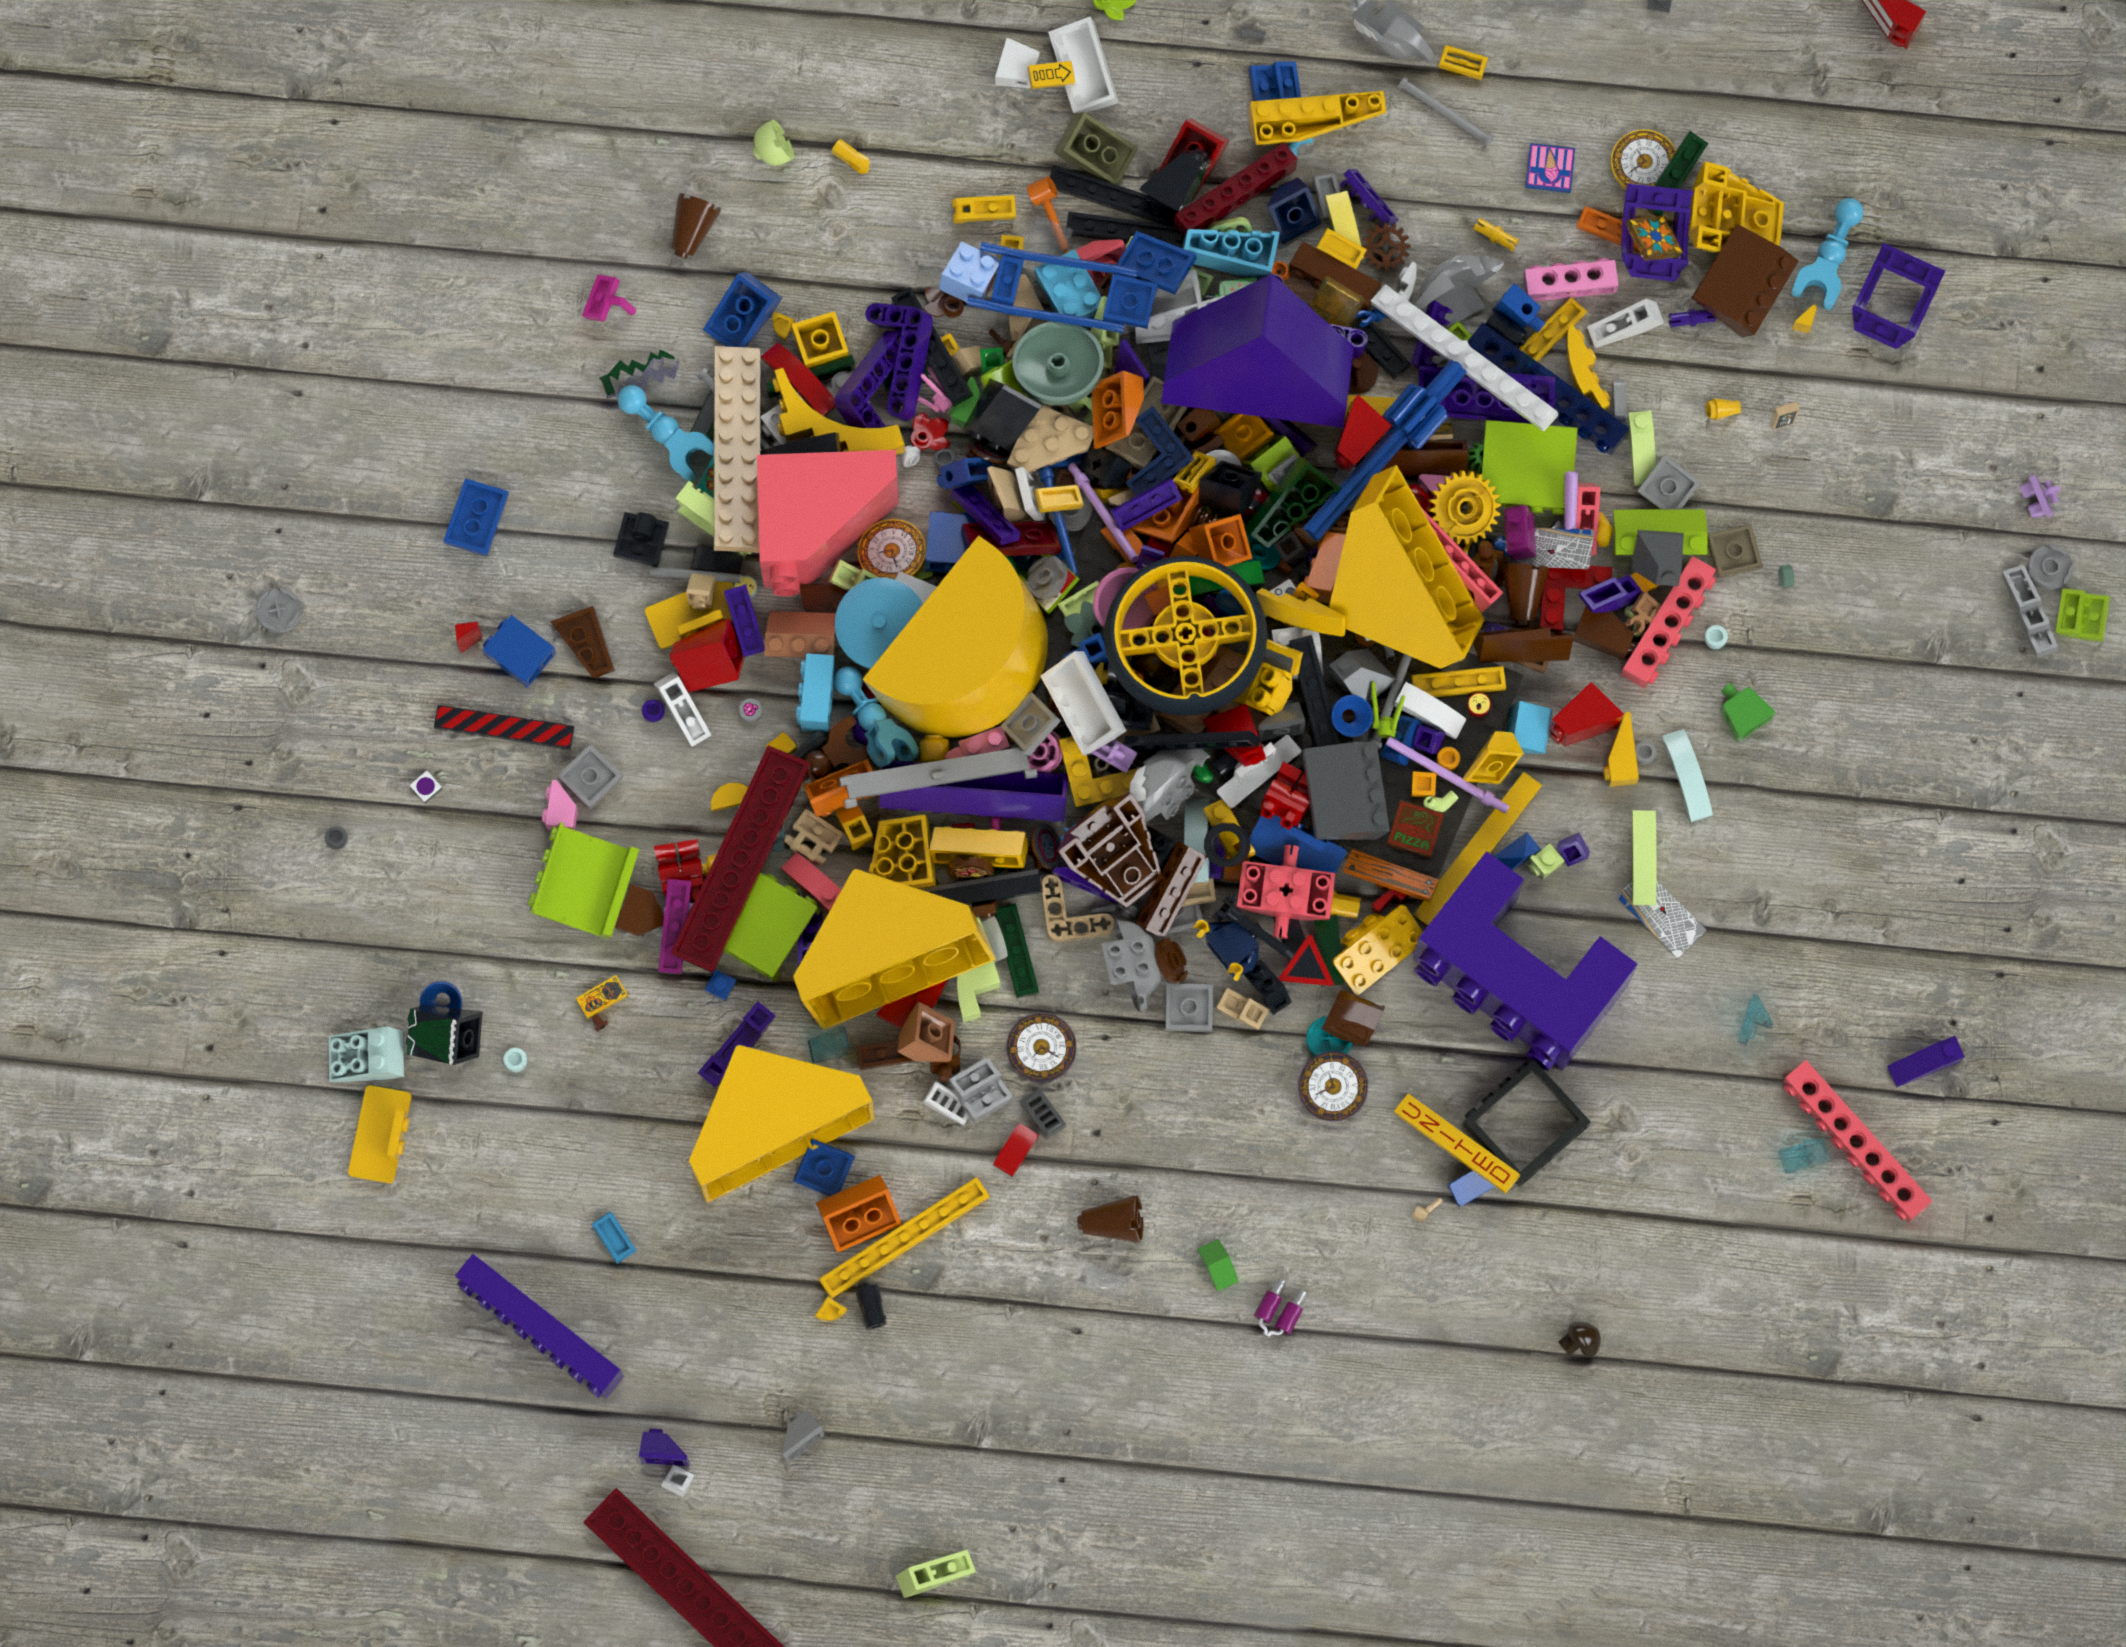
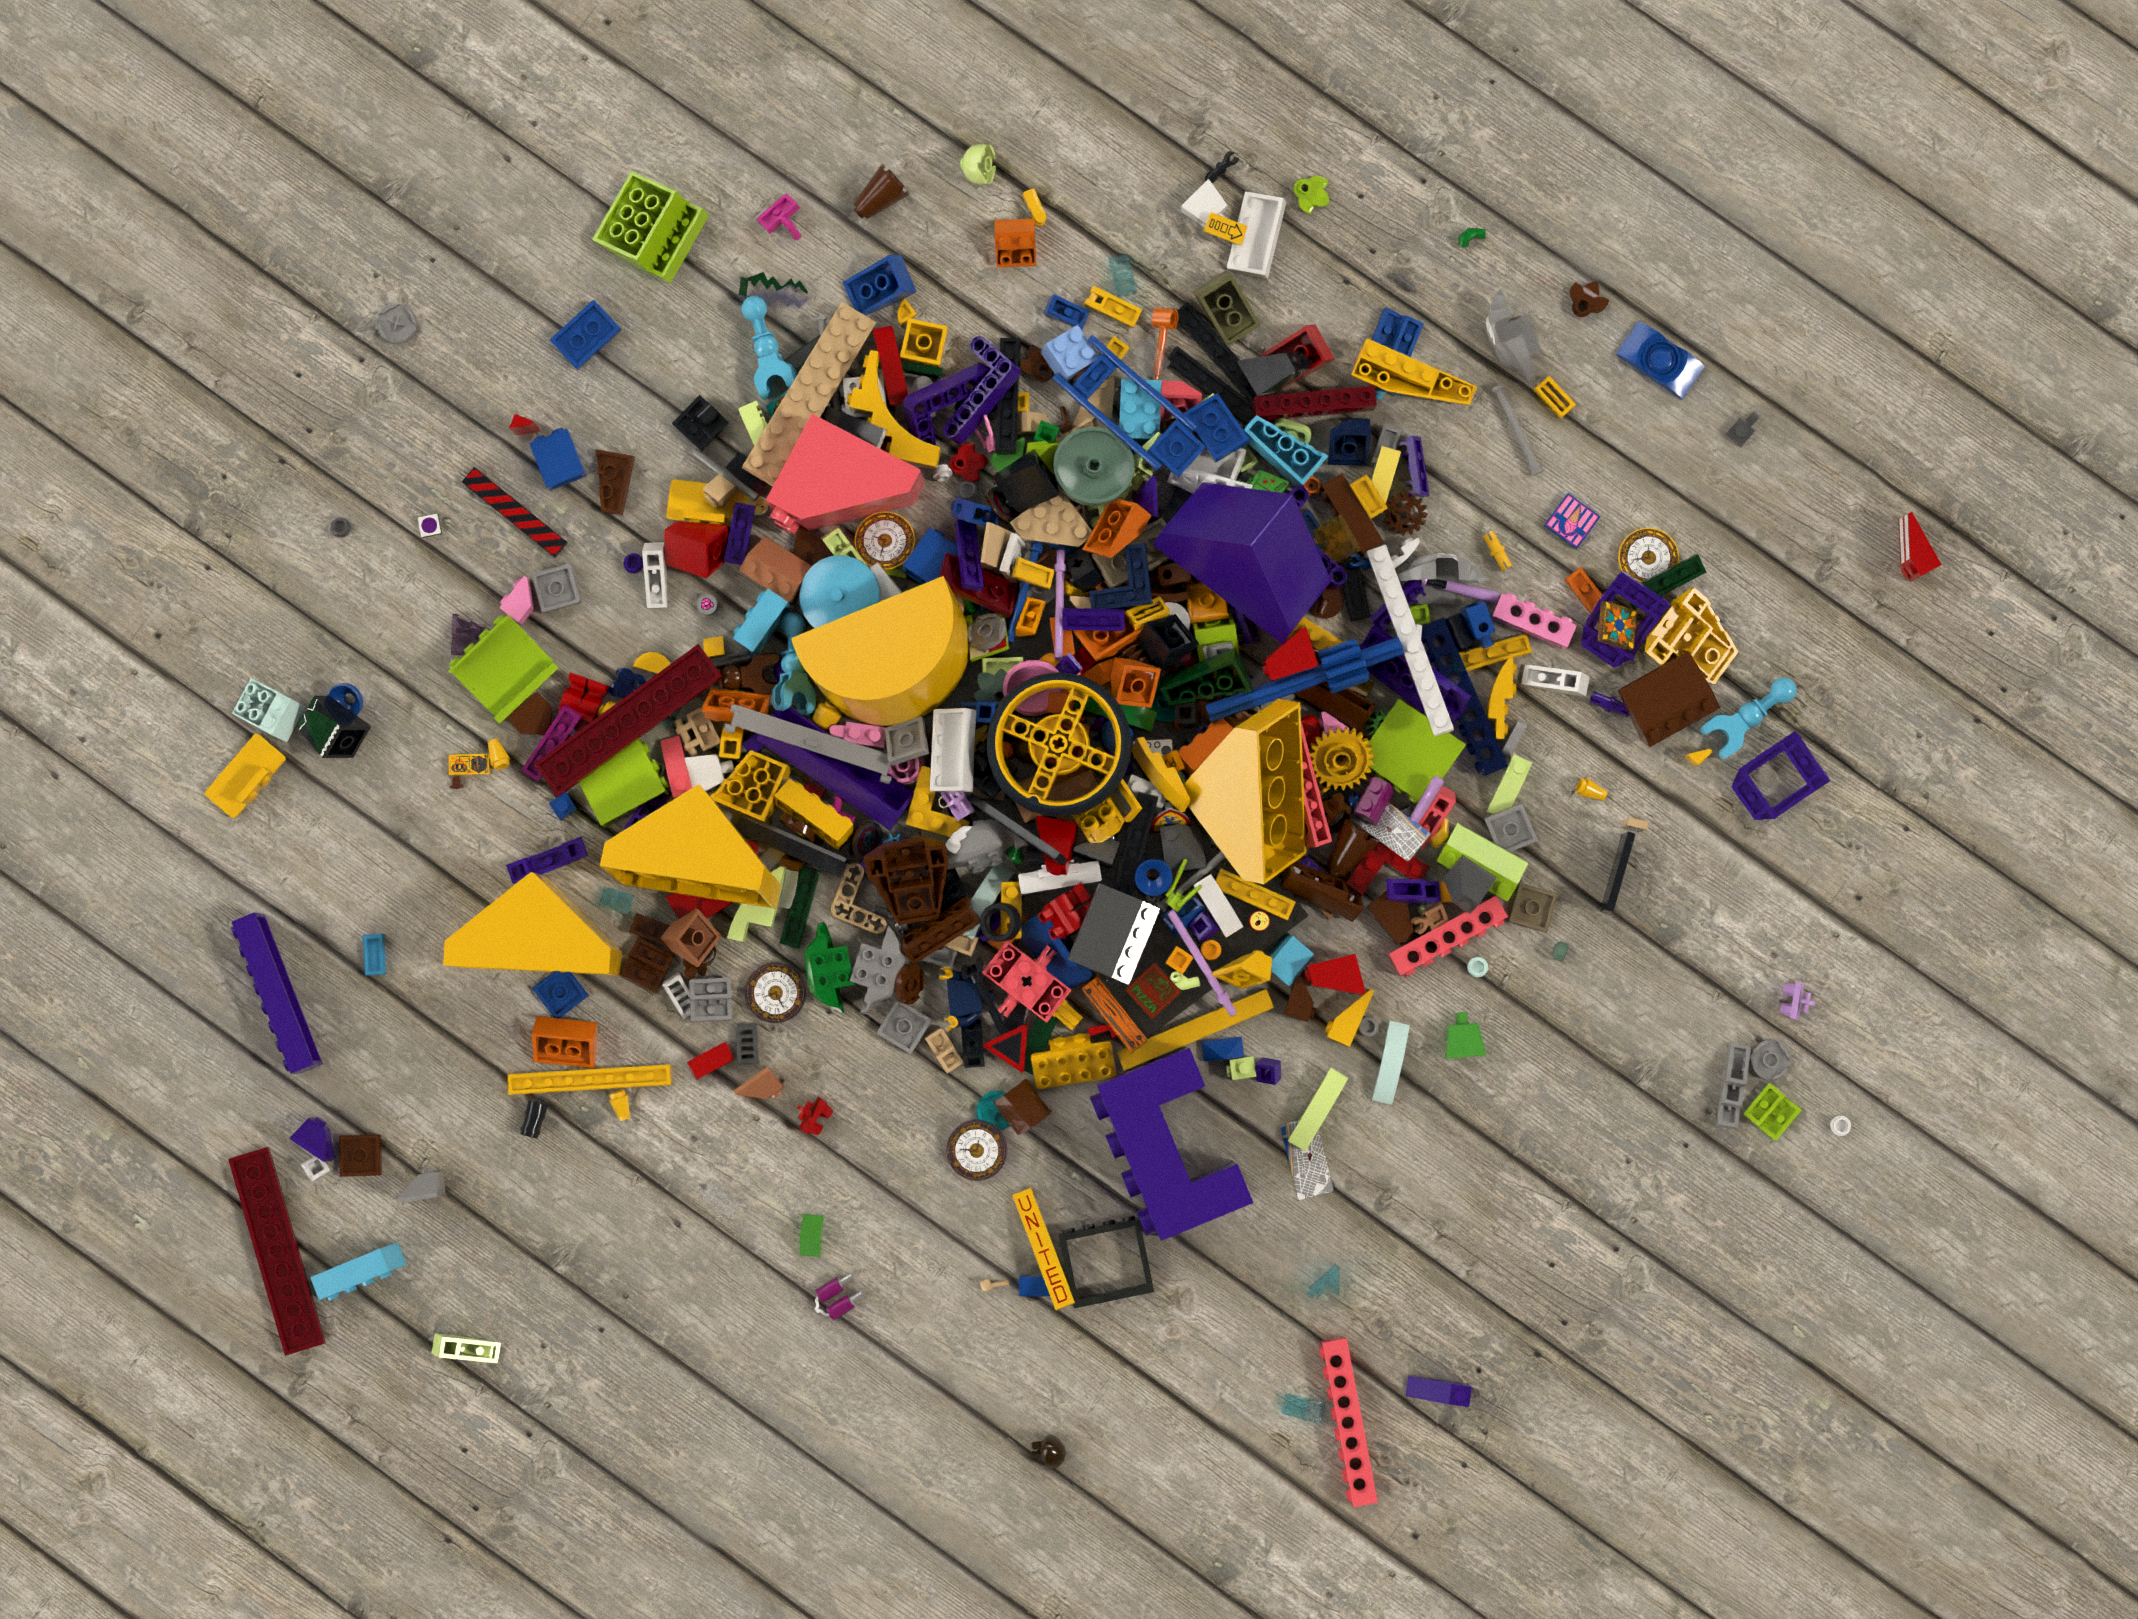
camera: 35 degrees right, 10 degrees up
light aqua tile [503,1048,527,1072] -> none
yellow tile [815,1296,848,1321] -> none
reddish brown cone [1077,1195,1144,1243] -> none
none -> medium azure wedge [310,1242,407,1301]
none -> reddish brown tile [339,1134,382,1177]
none -> clear purple slope [451,614,490,655]
none -> yellow cone [487,739,510,770]
none -> lime slope [592,171,709,284]
none -> clear blue plate [608,668,646,699]
none -> yellow cone [609,1089,631,1121]
none -> reddish brown slope [619,937,675,994]
none -> white torso [684,754,735,792]
none -> nougat slope [733,1067,784,1099]
none -> dark purple slope [742,733,765,753]
none -> red hips [797,1096,833,1136]
none -> green animal [804,922,855,1013]
none -> orange slope [994,219,1036,268]
none -> light orange slope [1015,597,1046,637]
none -> blue slope [1043,294,1090,330]
none -> clear light blue slope [1109,254,1137,298]
none -> shield [1150,802,1191,833]
none -> black piece [1205,151,1239,183]
none -> reddish brown slope [1283,976,1316,1022]
none -> lavender piece [1420,579,1500,603]
none -> black tile [1599,831,1635,914]

